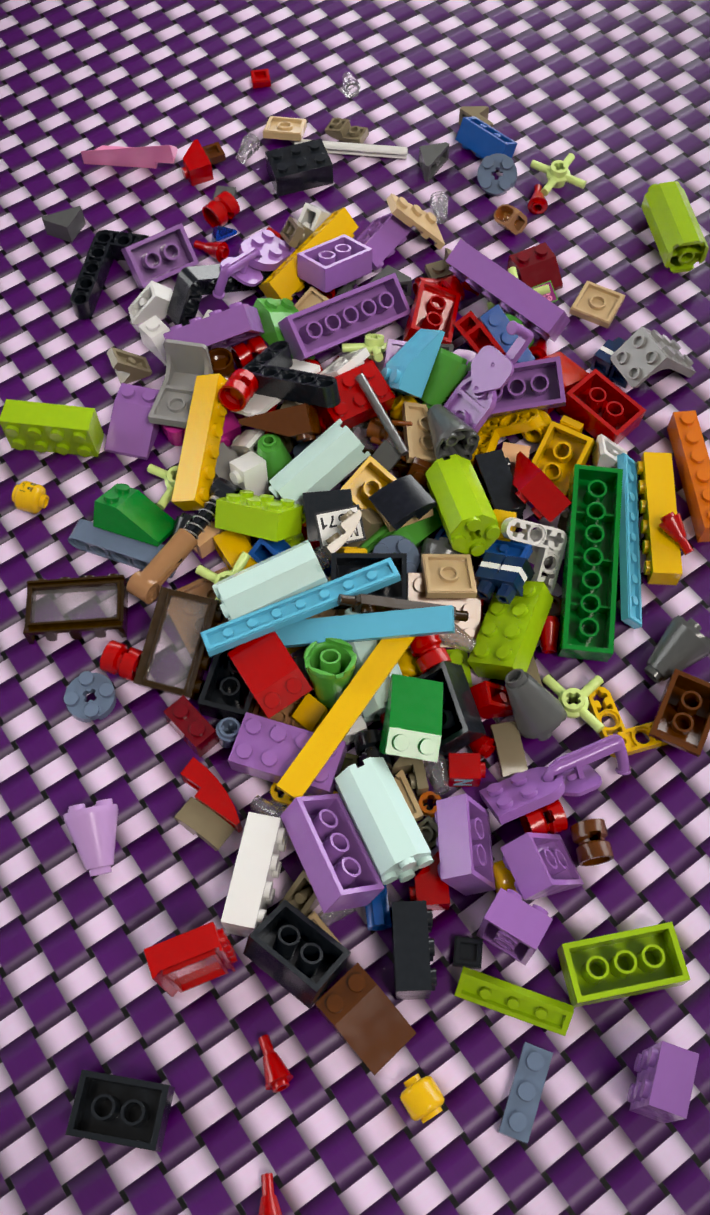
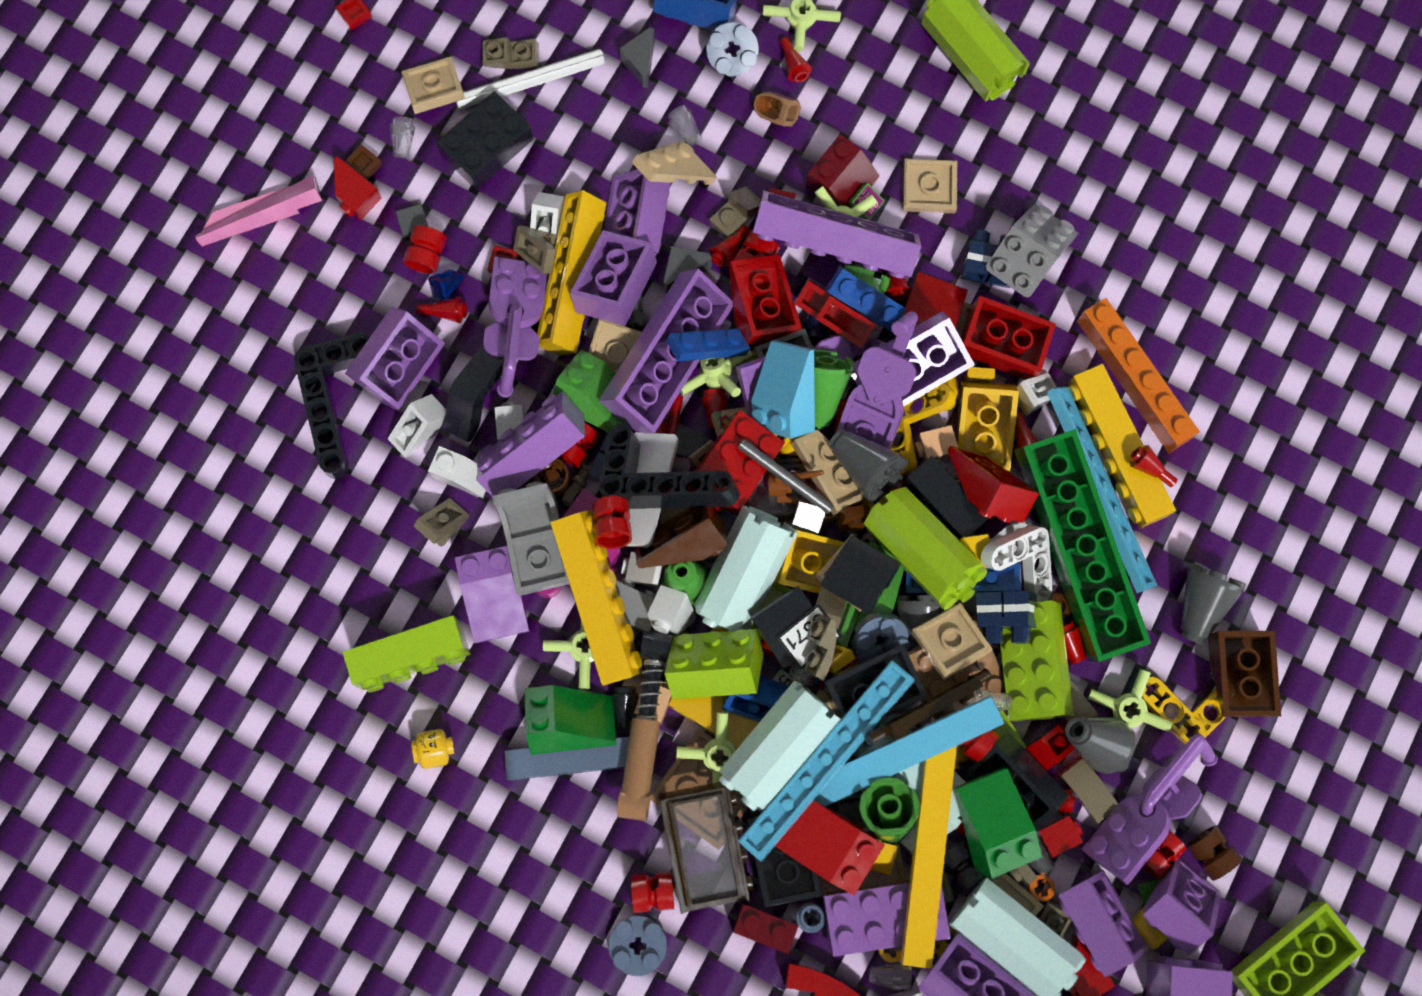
camera: 30 degrees left, 15 degrees up
window [23,574,128,644] -> none
dark grey slope [42,206,86,243] -> none
white plate [318,347,370,377] -> none
none -> blue plate [666,328,750,361]

